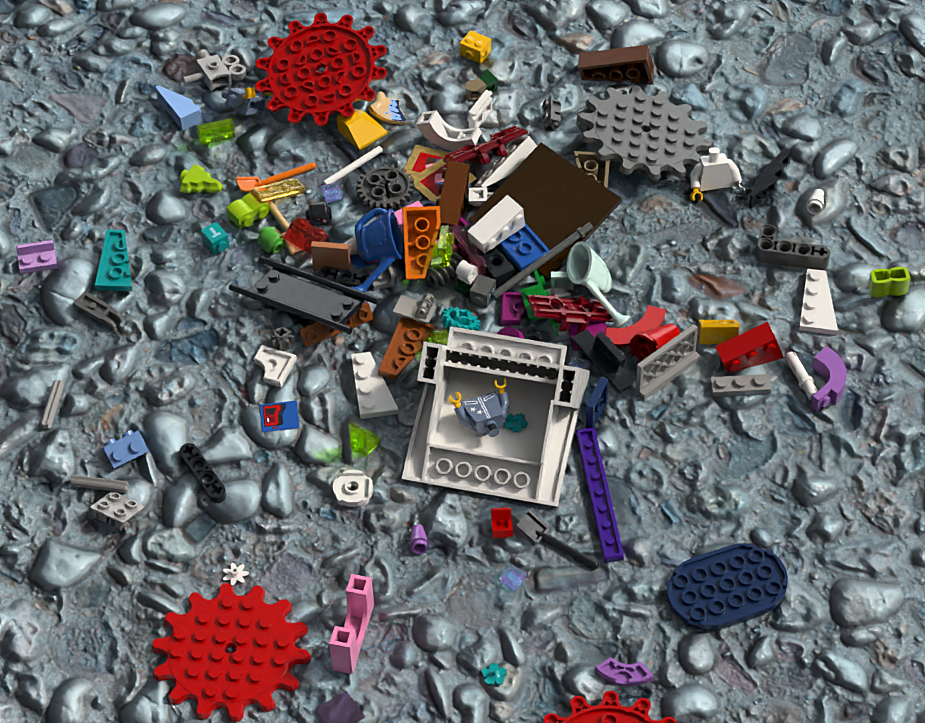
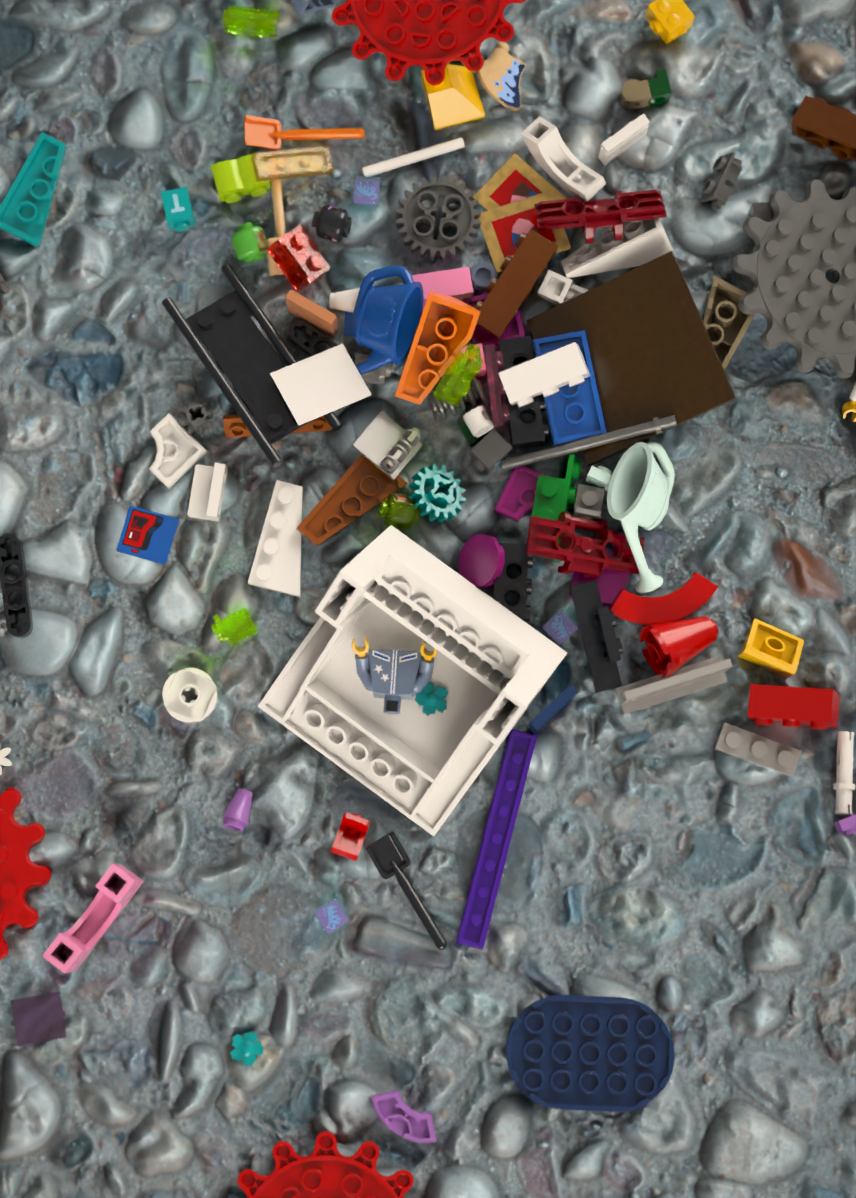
camera: 20 degrees right, 30 degrees up
lime rock [180,164,223,194] -> none
none -> white panel [187,463,228,522]
none -> white sticker [270,344,372,426]

